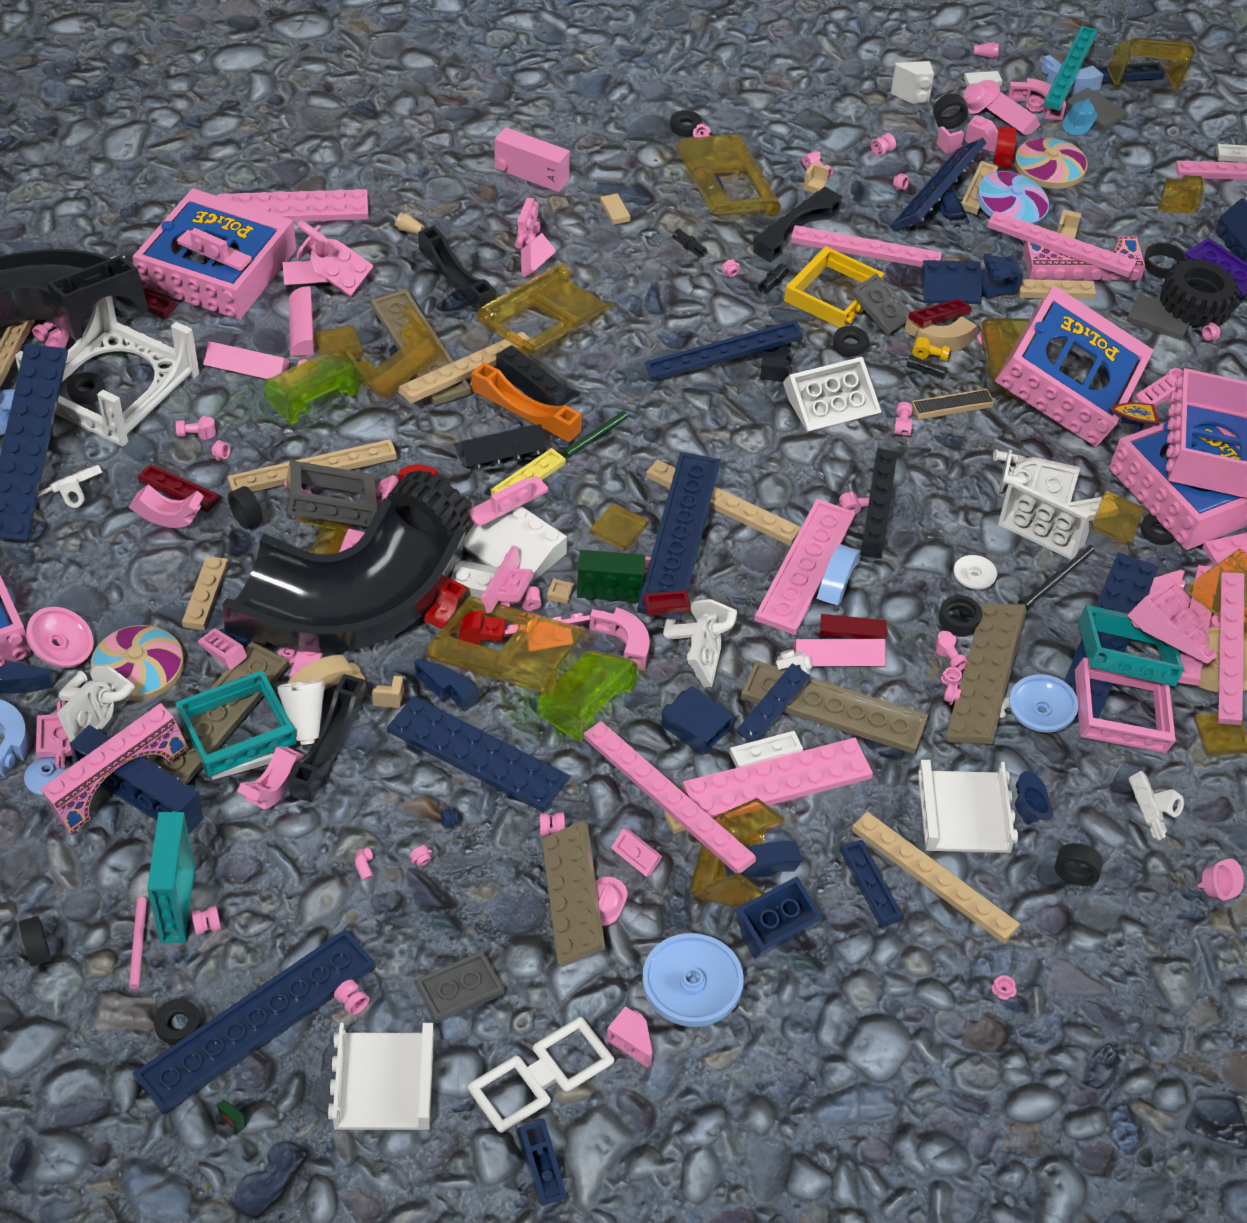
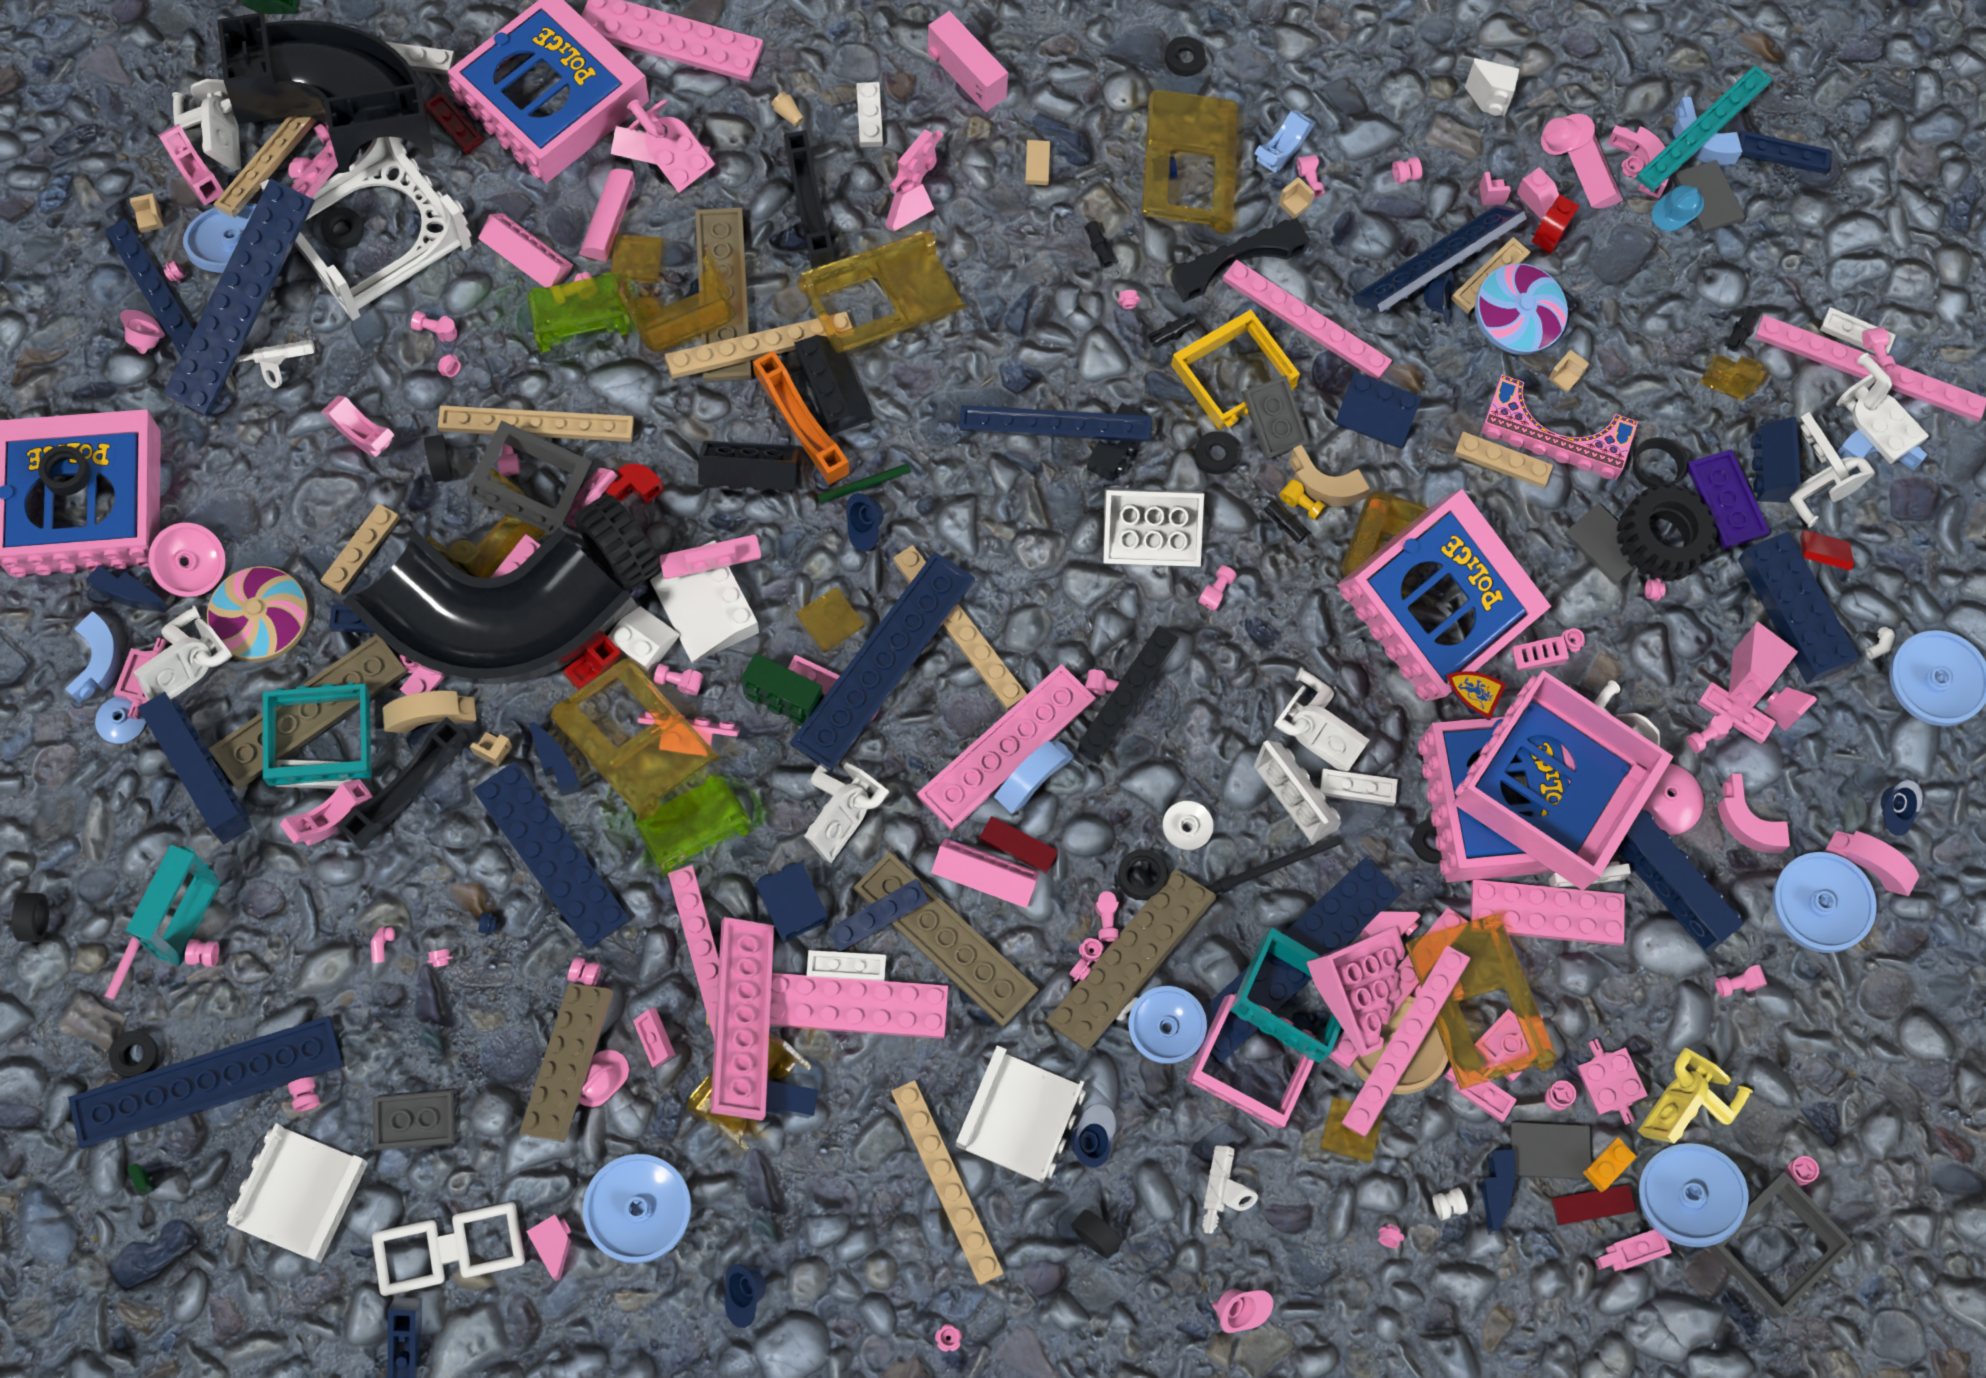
camera: 20 degrees right, 20 degrees up
bright pink arch [40,703,188,834] -> none
dark red tile [138,464,220,513] -> none
bright pink bracket [177,228,251,271] -> none
bright pink slope [198,628,247,669] -> none
white cone [277,680,324,745] -> none
red brick [458,610,506,650] -> none
bright pink bracket [481,546,533,613] -> none
light yellow tile [491,448,566,495] -> none
tan tile [547,578,574,604] -> none
bright pink arch [590,607,650,671] -> none
dark red tile [643,590,691,616] -> none
bright pink plate [693,124,711,142] -> none
dark blue slope [735,876,823,959] -> none
white bracket [776,649,812,674] -> none
dark blue tile [839,840,903,928] -> none
bright pink plate [893,173,909,191] -> none
dark red tile [908,299,972,327] -> none
tile [911,389,994,420] -> none
black tyre [933,94,969,129] -> none
white tile [964,71,1002,87] -> none
bright pink cone [974,42,999,59] -> none
dark blue piece [982,253,1023,298] -> none
bright pink plate [987,211,1136,278] -> none
dish [1014,138,1087,189] -> none
clear yellow tile [1091,491,1144,545] -> none
clear yellow windscreen [1107,38,1195,90] -> none
none -> bright pink plate [710,917,774,1120]
none -> dark blue piece [725,1263,766,1328]
none -> dark blue piece [846,493,884,552]
none -> white plate [857,82,883,147]
none -> light blue arch [1254,110,1316,172]
none -> black pin [1724,306,1760,352]

